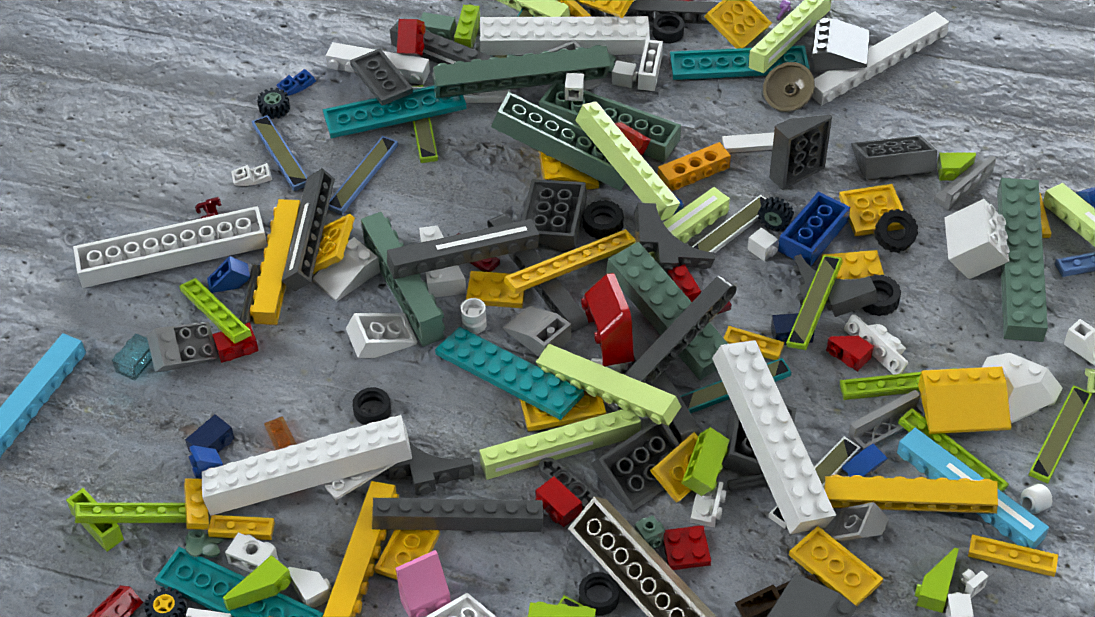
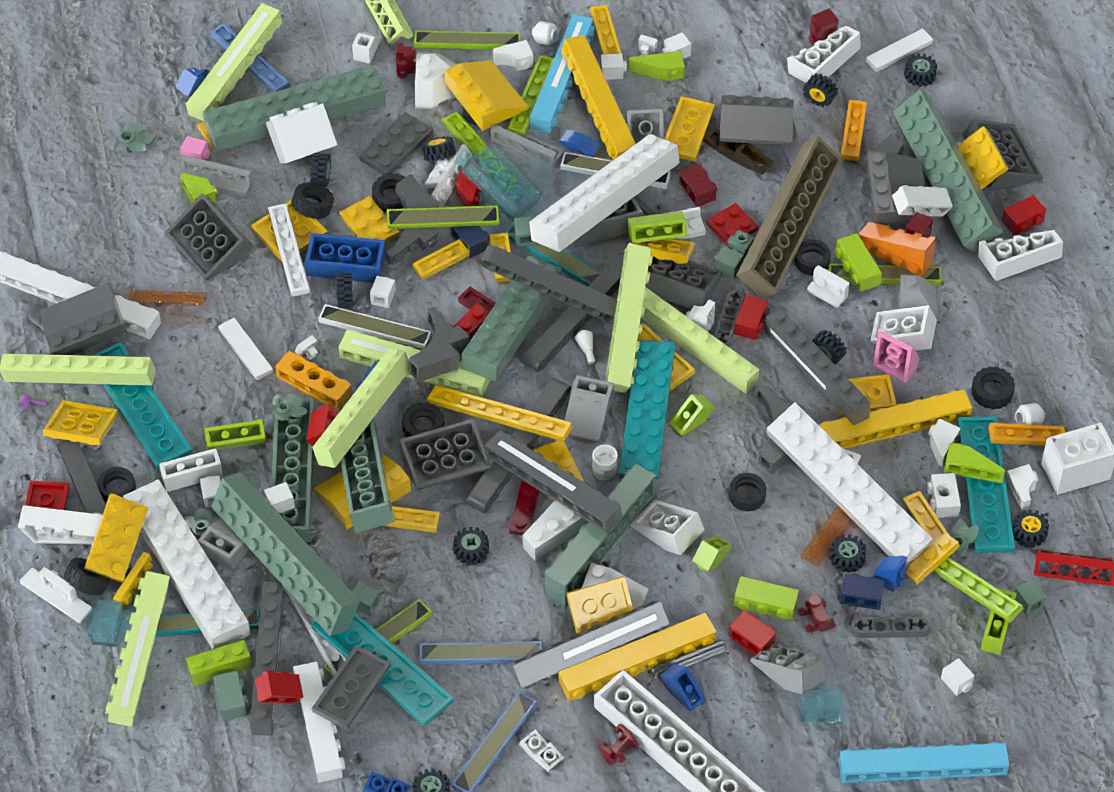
camera: 120 degrees left, 5 degrees up
lime tile [179,278,252,344] -> none
red windscreen [581,273,634,367] -> none
dark tan dish [763,62,815,112] -> none
dark grey slope [769,115,832,190] -> none
none -> sand green plate [118,124,155,153]
none -> clear orange plate [129,290,207,305]
none -> bright pink brick [180,136,210,160]
none -> lime brick [204,419,265,451]
none -> white tile [268,203,310,297]
none -> sand green plate [272,393,308,421]
none -> white tile [295,335,318,360]
none -> black wheel [310,153,331,187]
none -> sand green brick [350,581,381,616]
none -> dark grey plate [359,112,433,175]
none -> yellow plate [382,506,440,533]
none -> dark red piece [395,43,416,78]
none -> yellow plate [412,239,470,280]
none -> black wheel [421,136,456,162]
none -> black wheel [453,527,489,565]
none -> clear light blue brick [461,142,543,222]
none -> white arch [493,40,534,71]
none -> sand green brick [514,217,535,247]
none -> white brick [601,54,627,80]
none -> lime slope [669,394,715,436]
none -> dark red brick [679,164,718,207]
none -> white arch [685,300,715,333]
none -> lime slope [692,536,733,571]
none -> sand green brick [713,246,743,279]
none -> lime brick [734,576,799,620]
none -> dark red piece [798,594,836,633]
none -> white bracket [807,265,849,308]
none -> black wheel [812,330,847,365]
none -> black wheel [829,534,866,573]
none -> dark grey beam [851,616,930,638]
none -> white brick [941,658,975,696]
none -> sand green brick [1015,579,1046,615]

